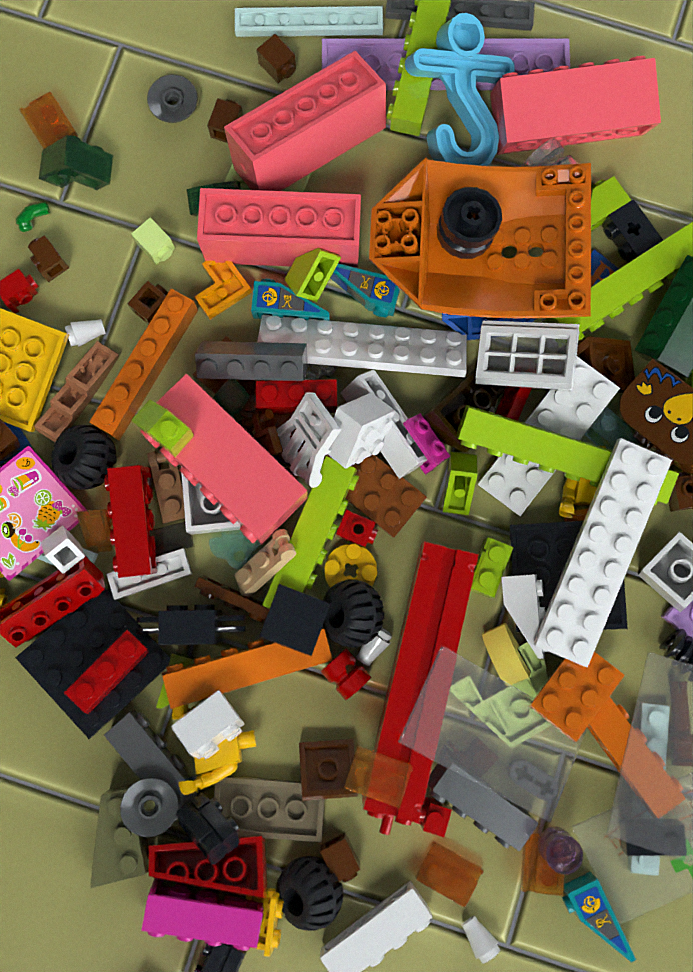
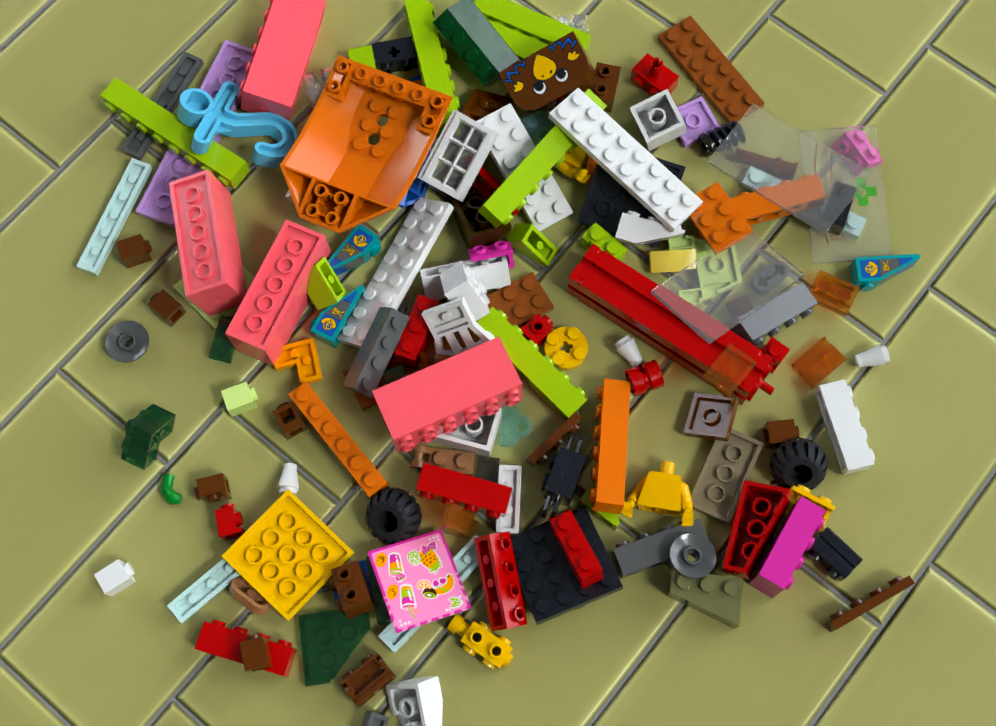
camera: 65 degrees left, 10 degrees down
clear orange plate [19,91,78,154] -> none
nougat slope [34,341,119,442] -> none
white brick [41,525,85,574] -> none
lime slope [131,399,194,457] -> none
white brick [171,690,244,759] -> none
black brick [176,792,240,865] -> none
tan plate [234,529,296,598] -> none
black tile [259,584,330,656] -> none
black wheel [322,579,385,647] -> none
black wheel [436,187,502,259] -> none
wheel [538,827,583,874] -> none

